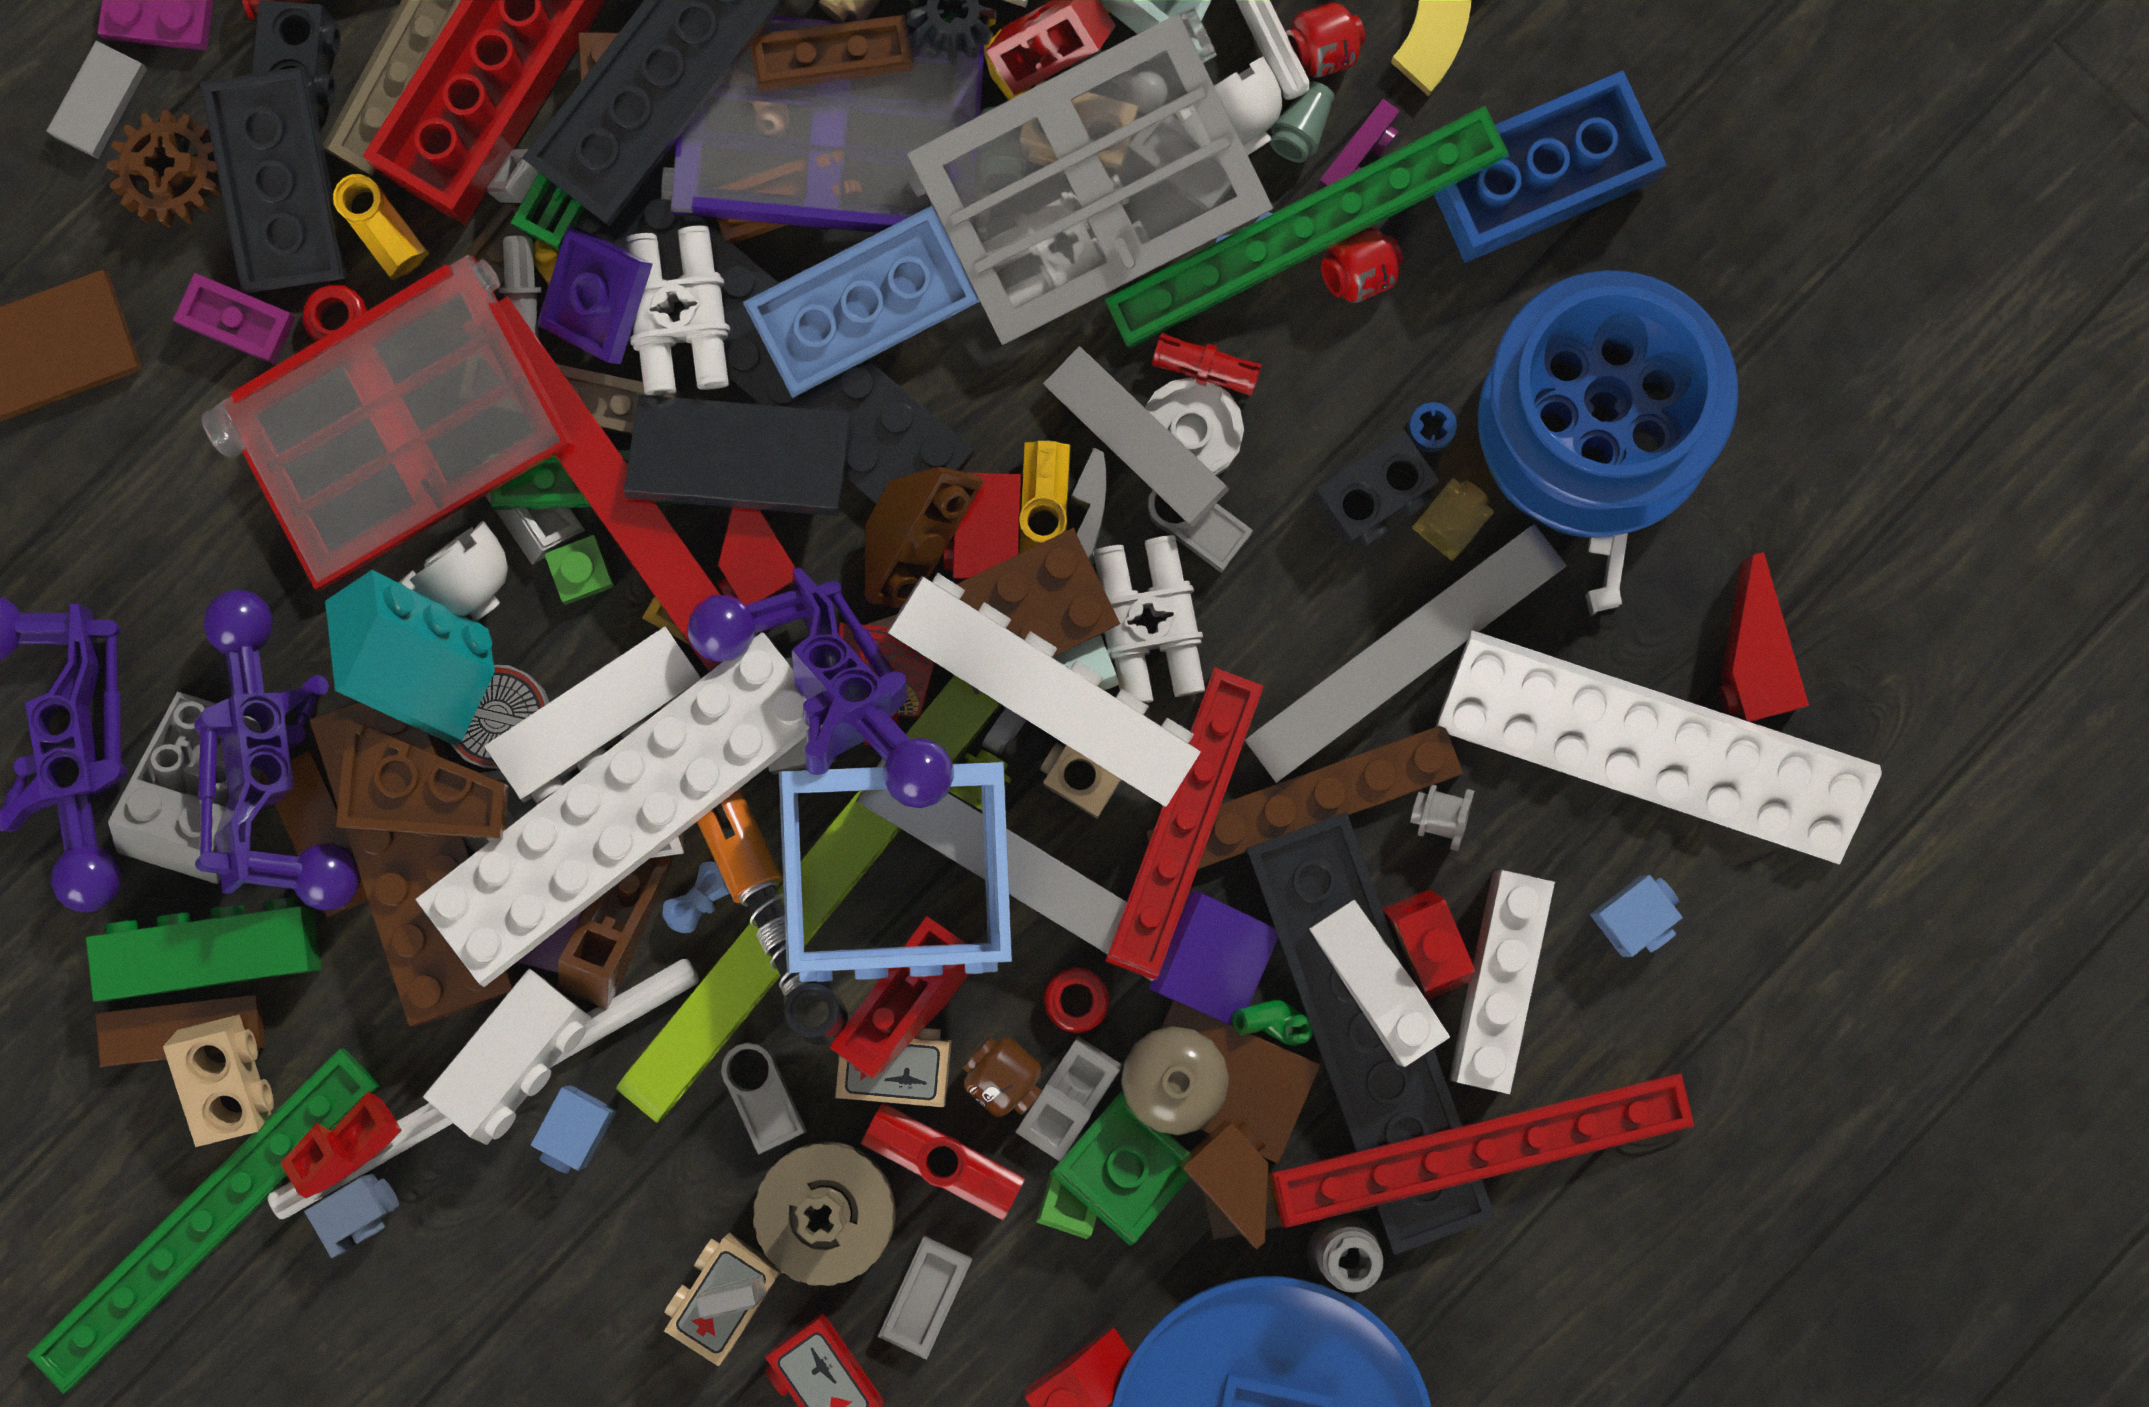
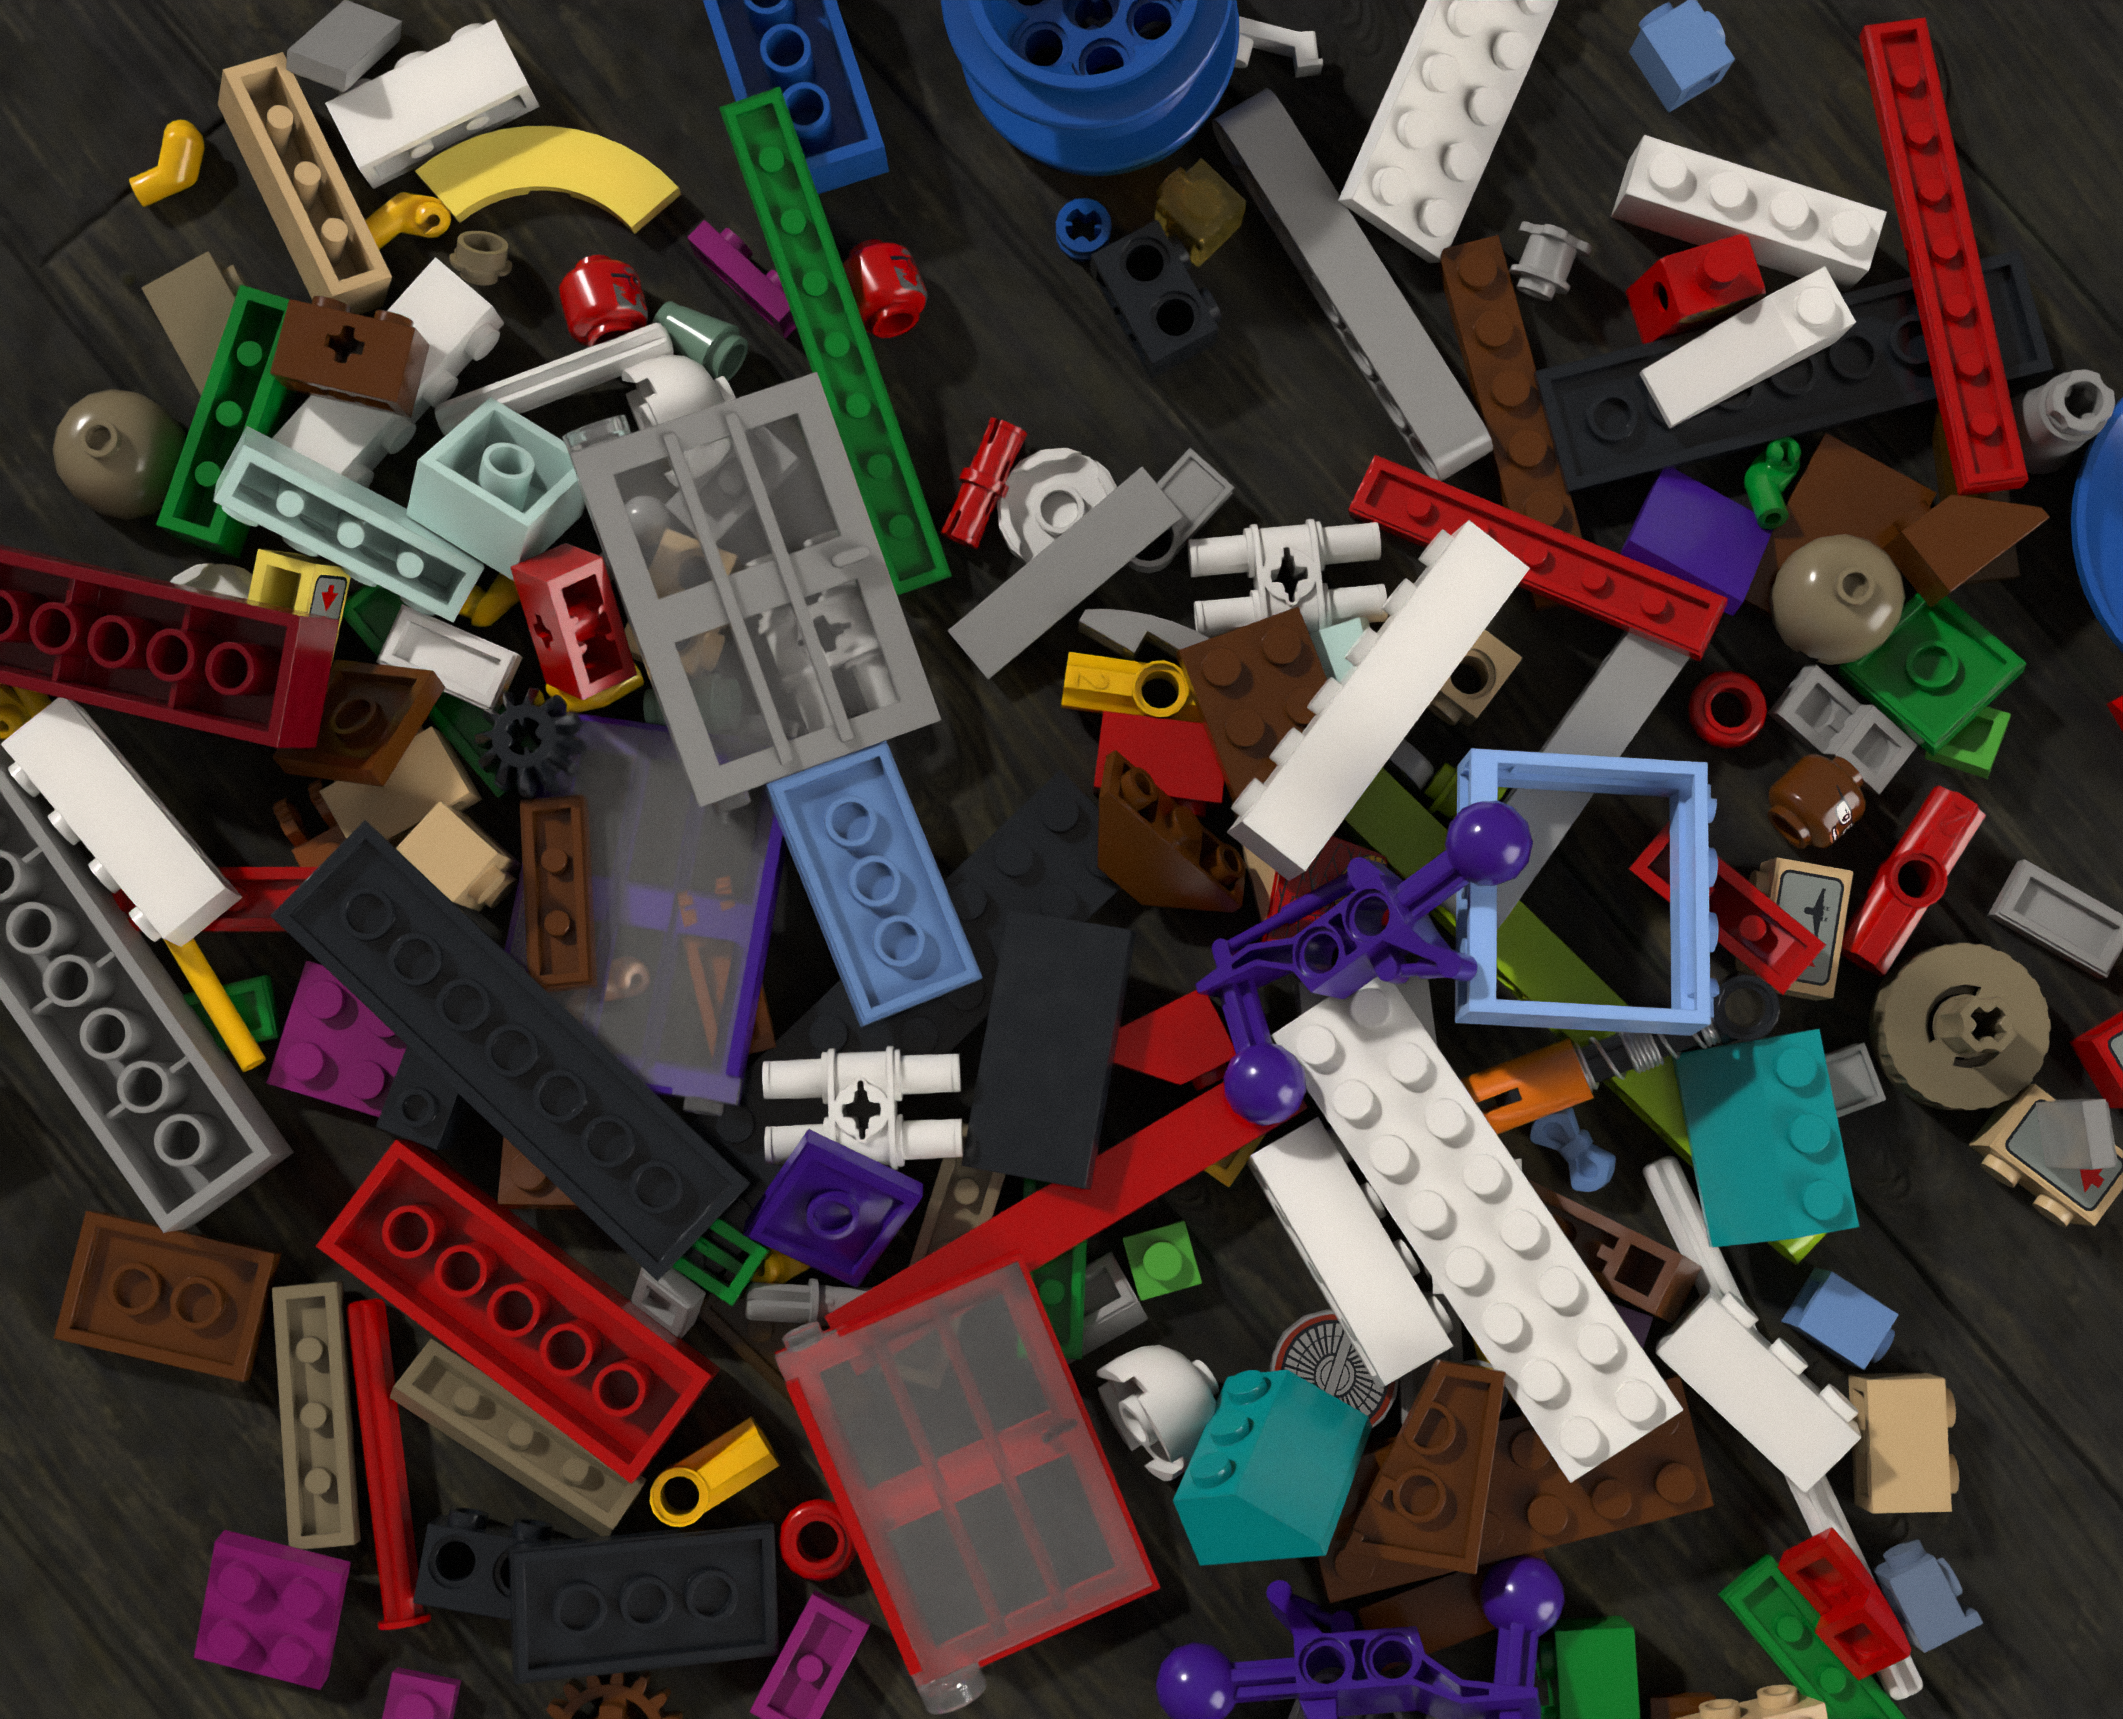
camera: 85 degrees left, 0 degrees up
none -> teal slope [1672,1029,1859,1248]
none -> tan brick [1848,1372,1959,1513]

